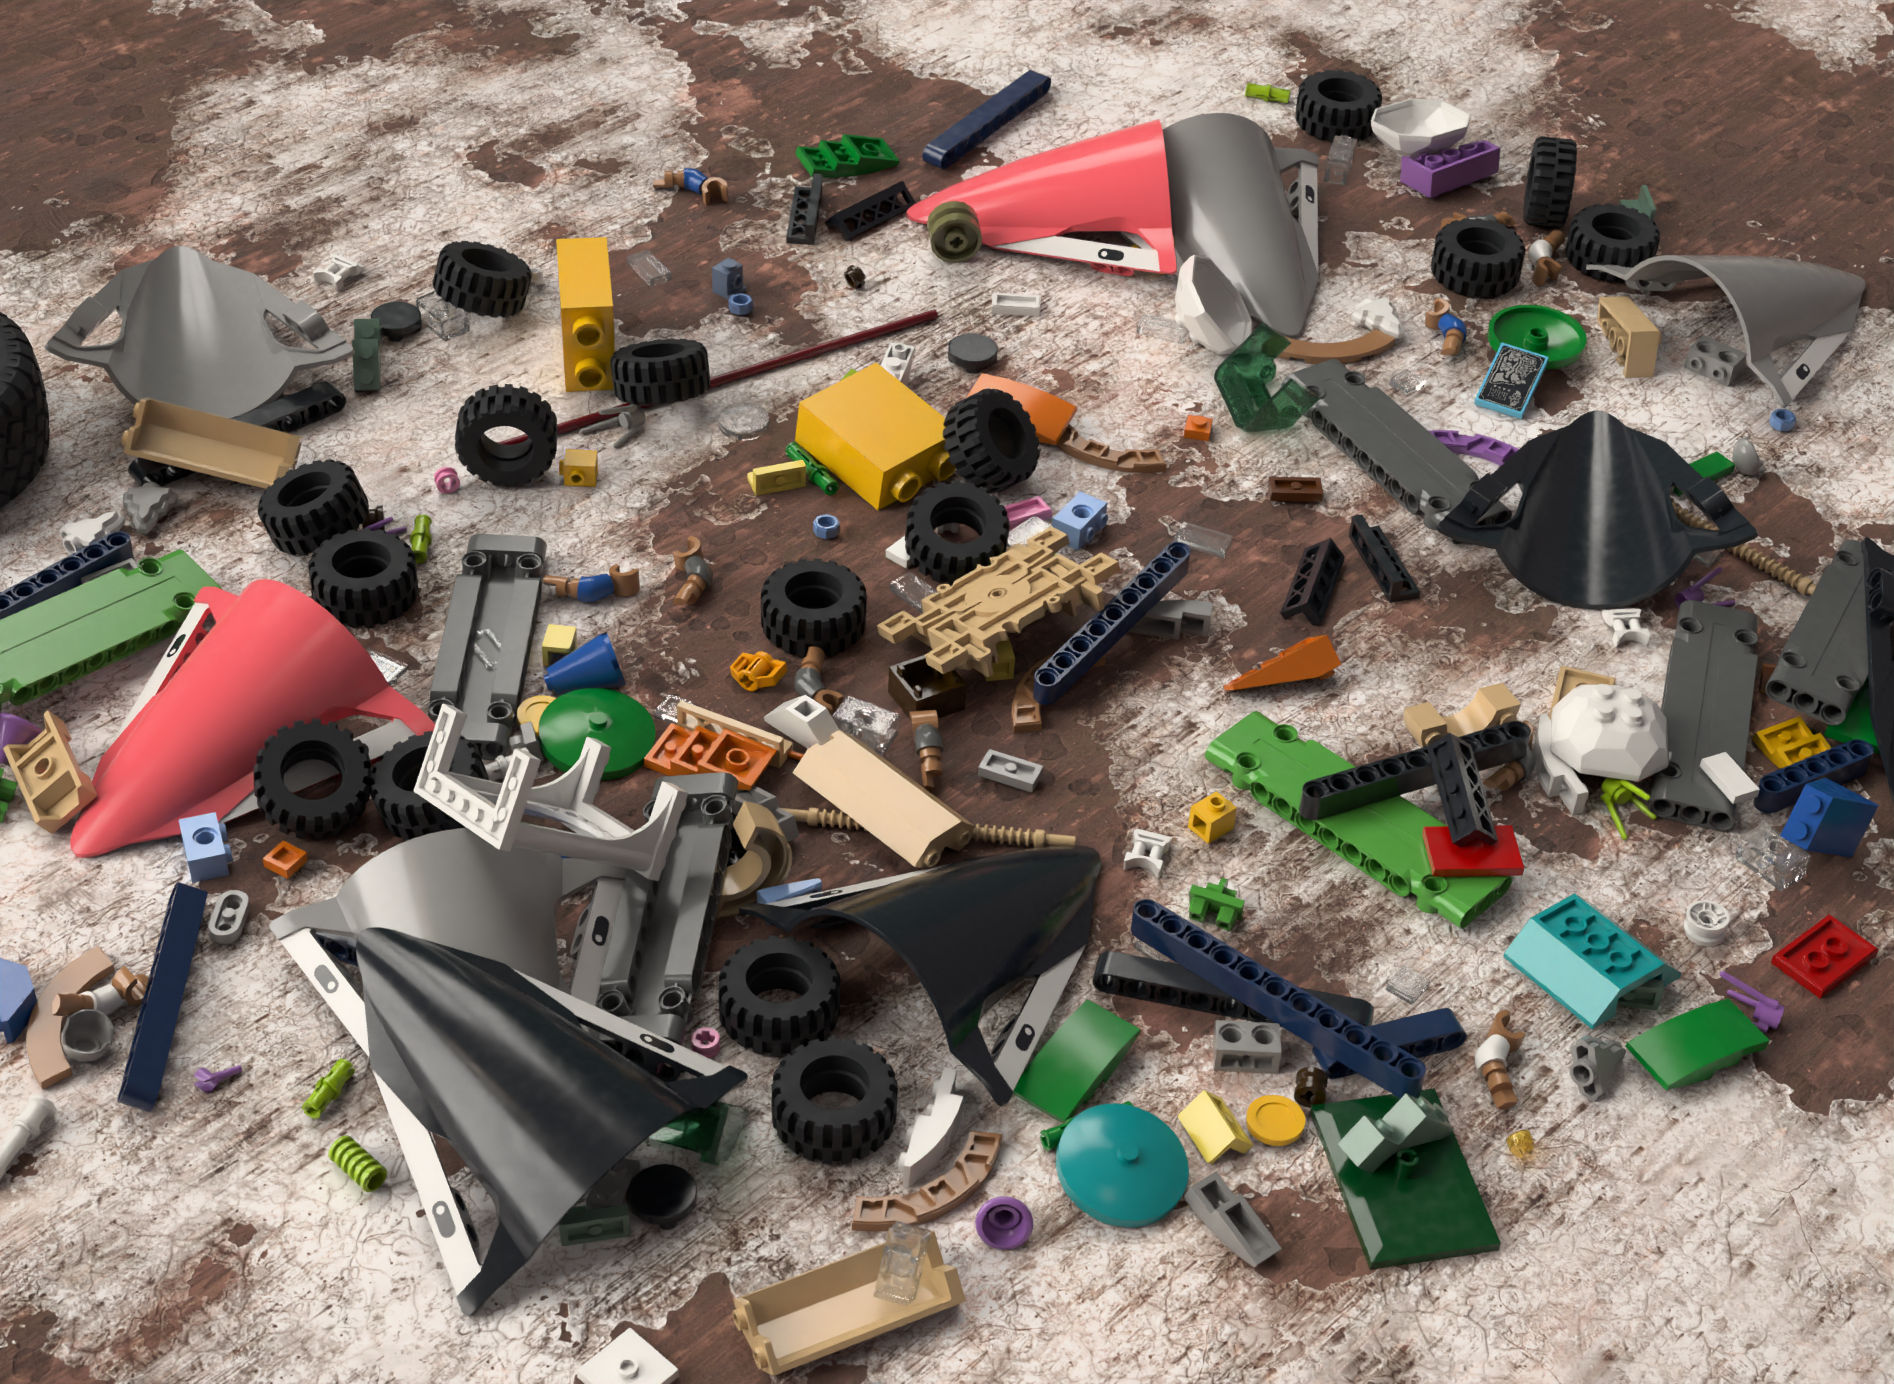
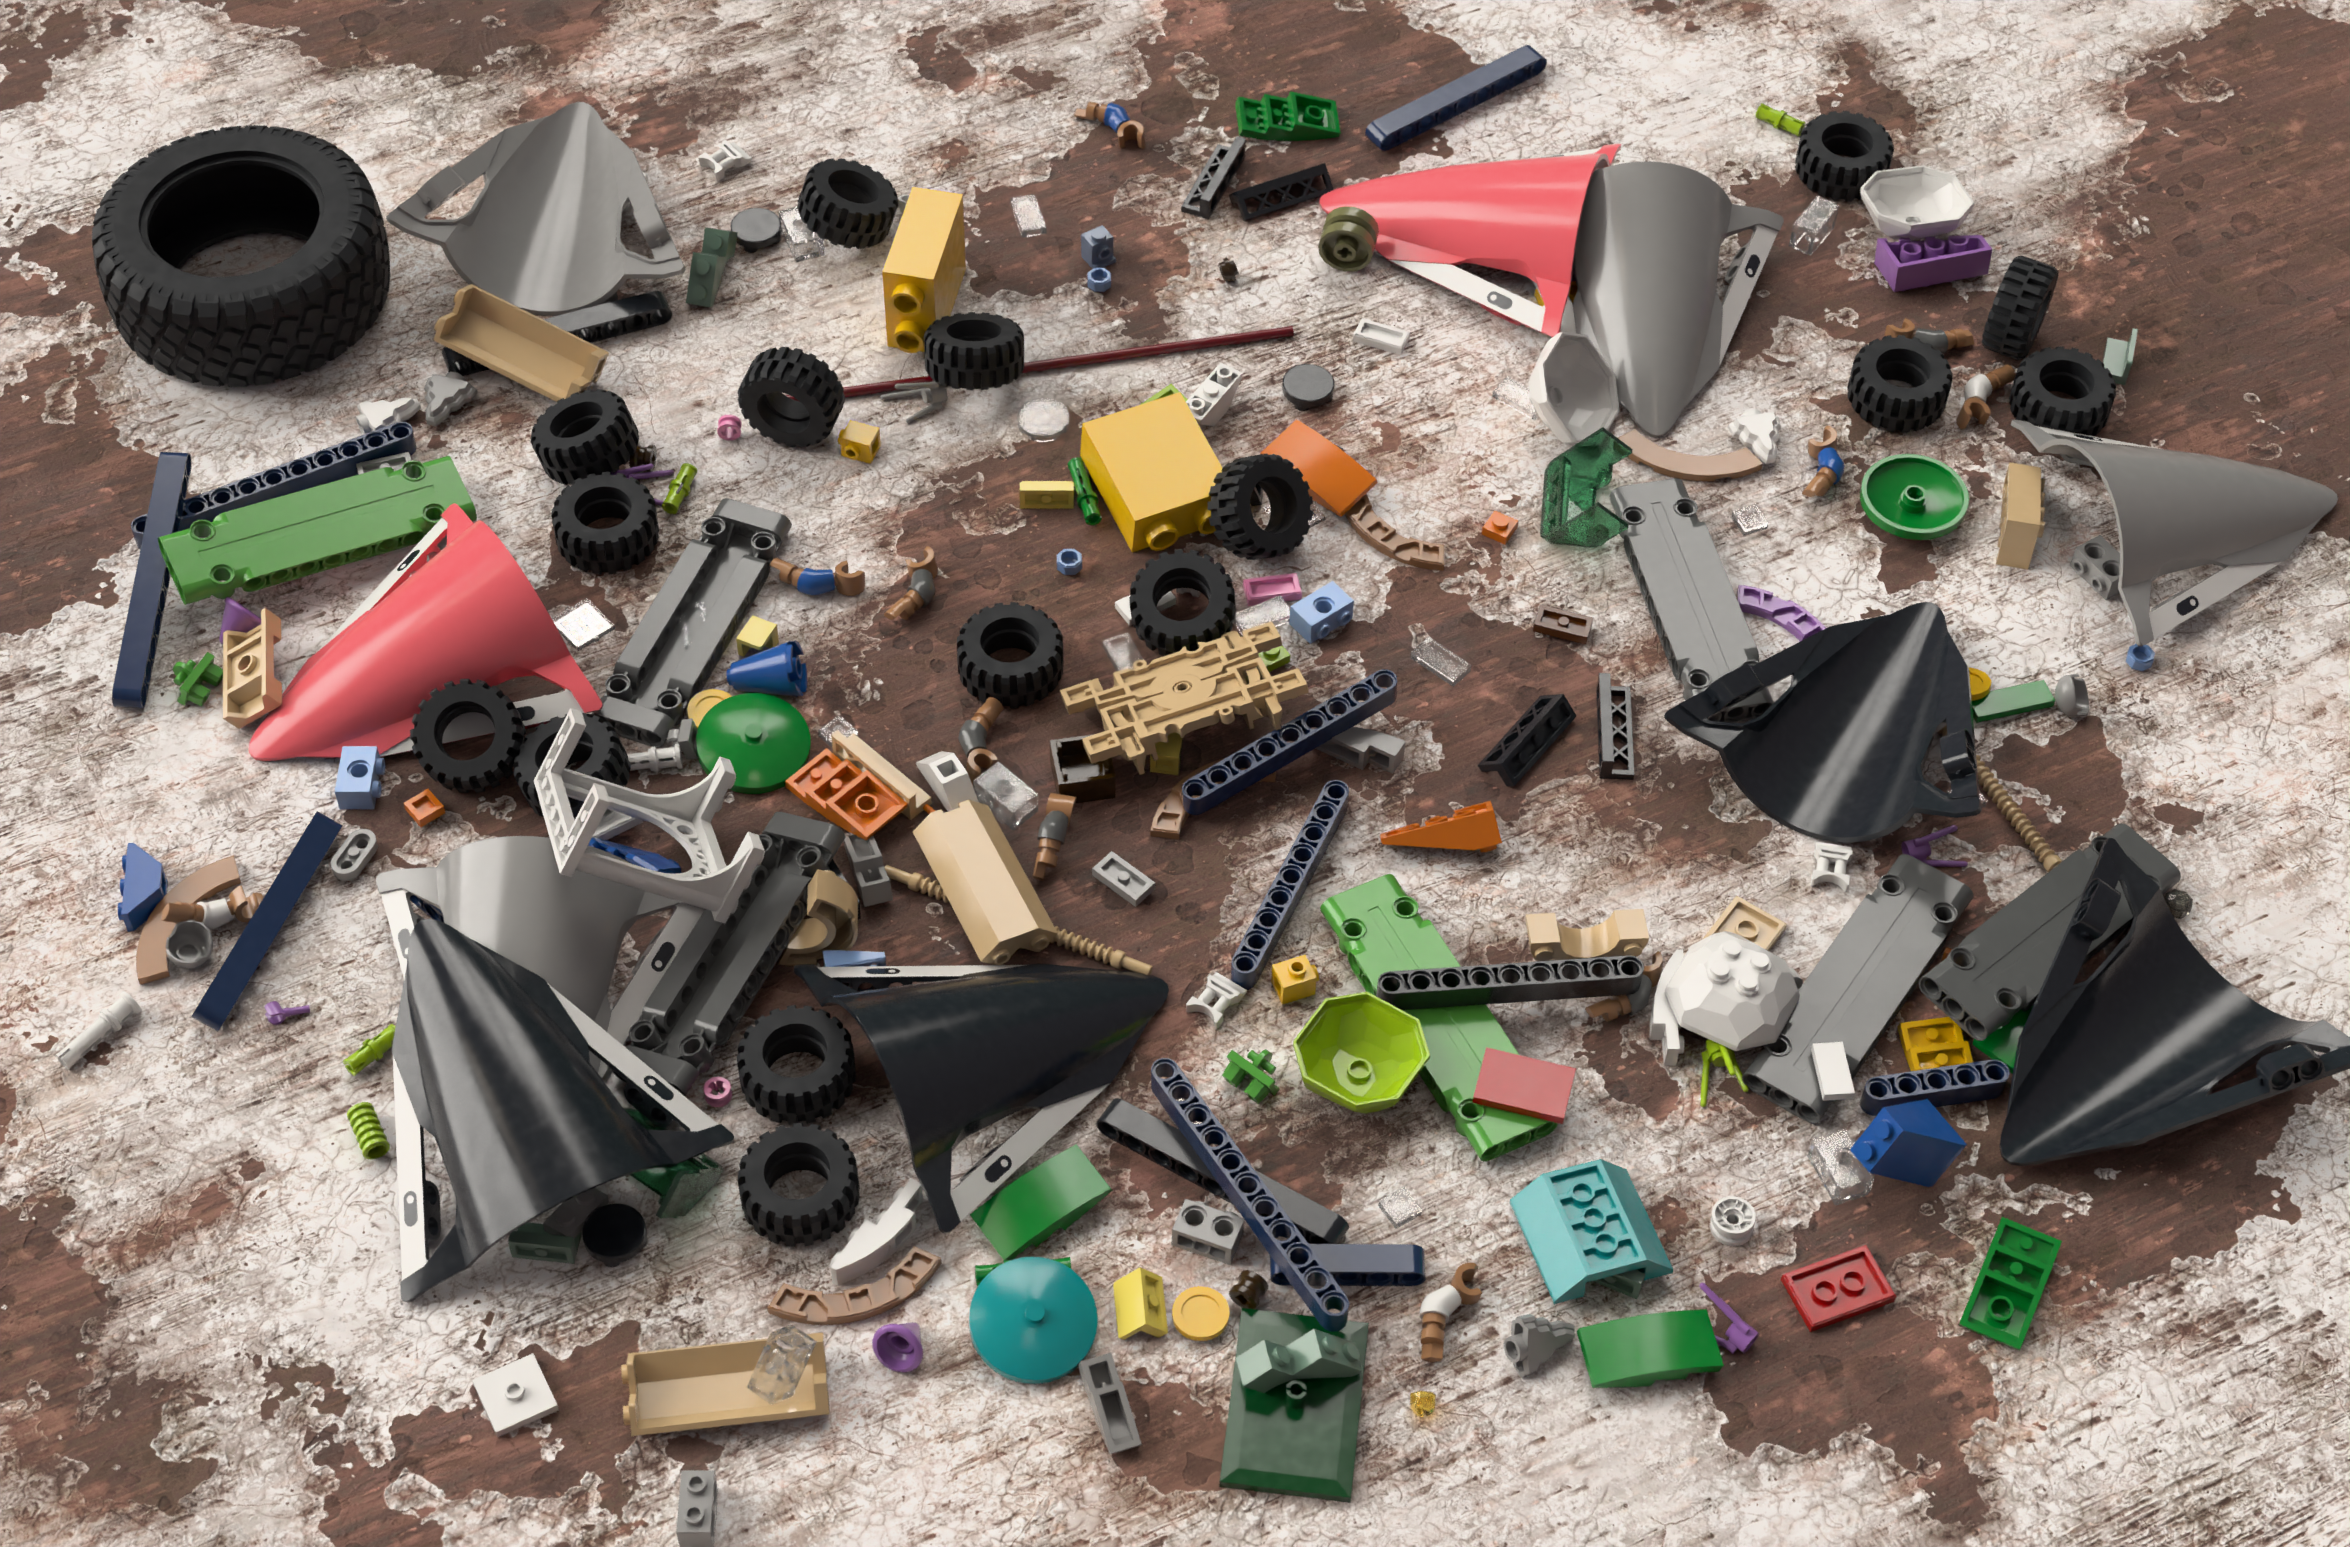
camera: 20 degrees right, 10 degrees up
light orange piece [730,651,788,692] -> none
black fence [1427,733,1498,847] -> none
tile [1474,343,1549,419] -> none
none -> dark blue beam [1231,780,1349,990]
none -> lime rock [1293,992,1430,1113]

